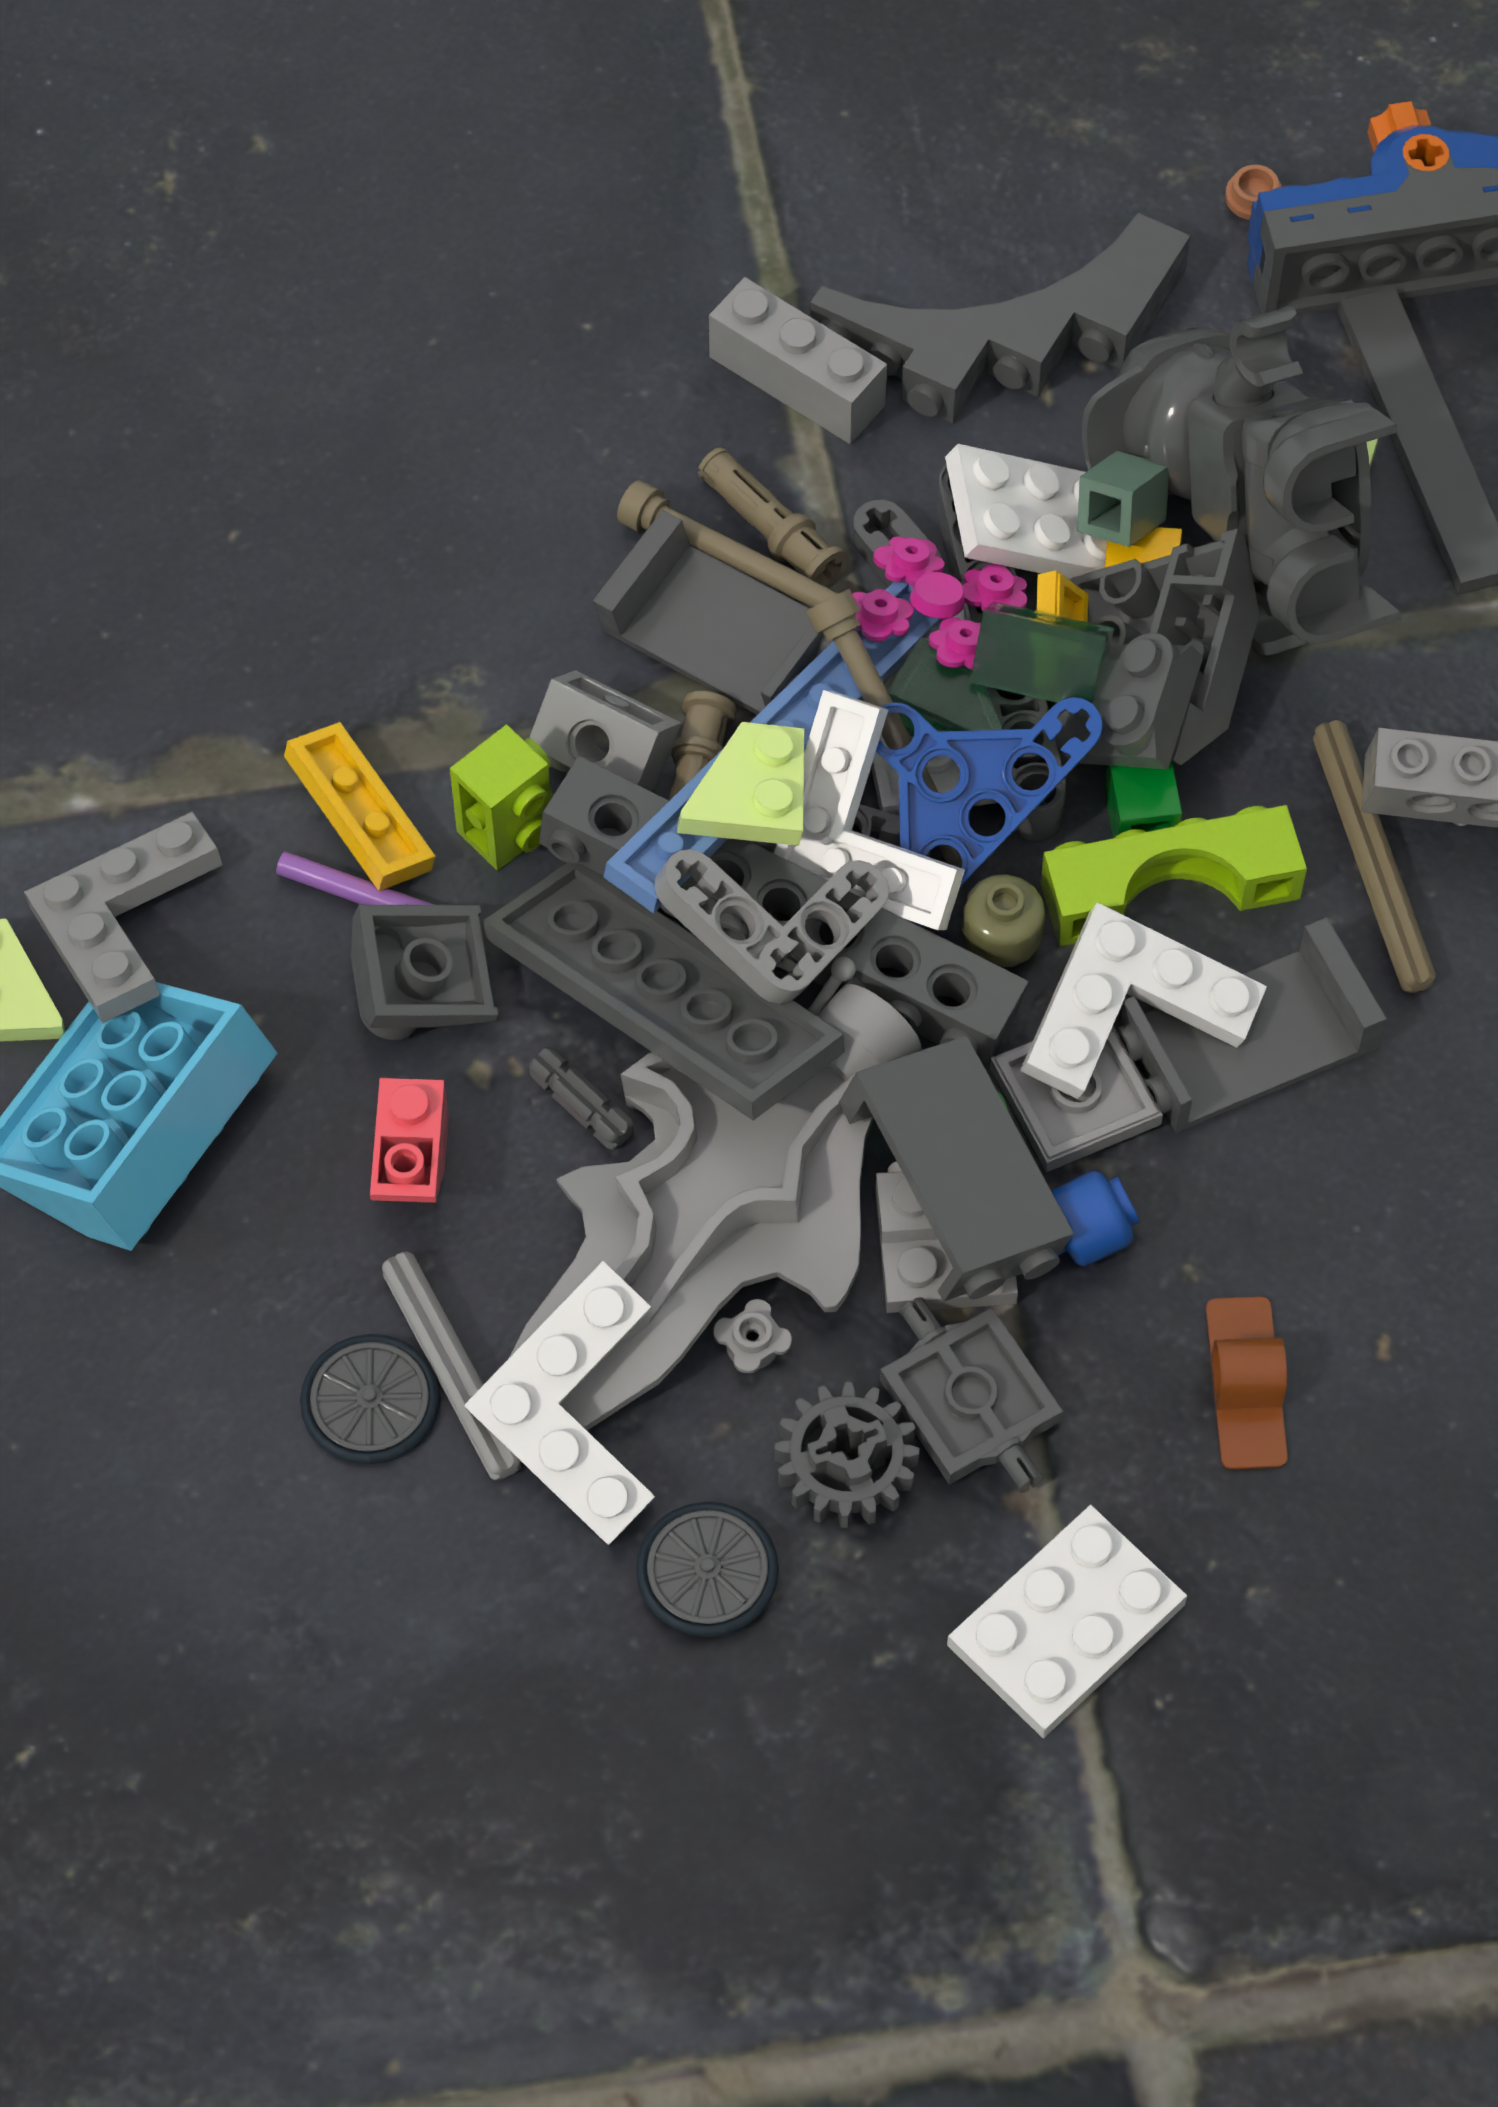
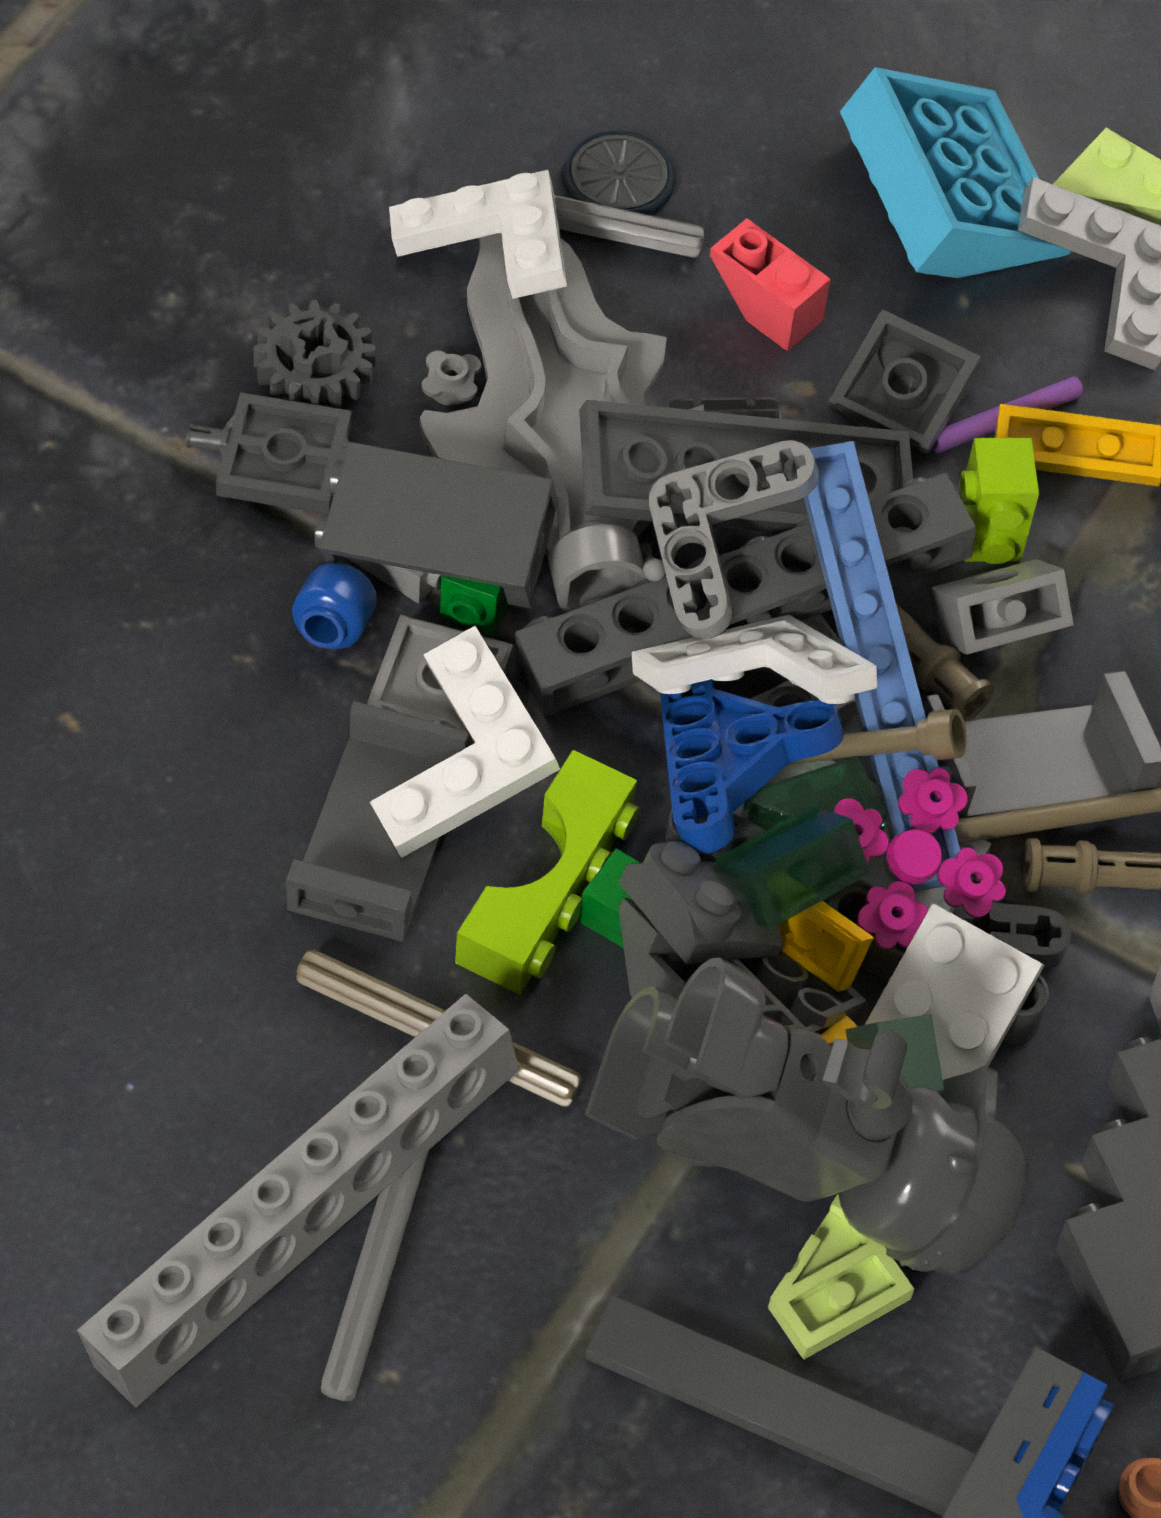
camera: 125 degrees right, 5 degrees down
dark grey wheel [636,1502,779,1637] -> none
yellowish green wing [677,722,804,846] -> none
white plate [947,1504,1187,1739] -> none
olive head [961,874,1045,968] -> none
dark orange piece [1206,1296,1288,1470] -> none

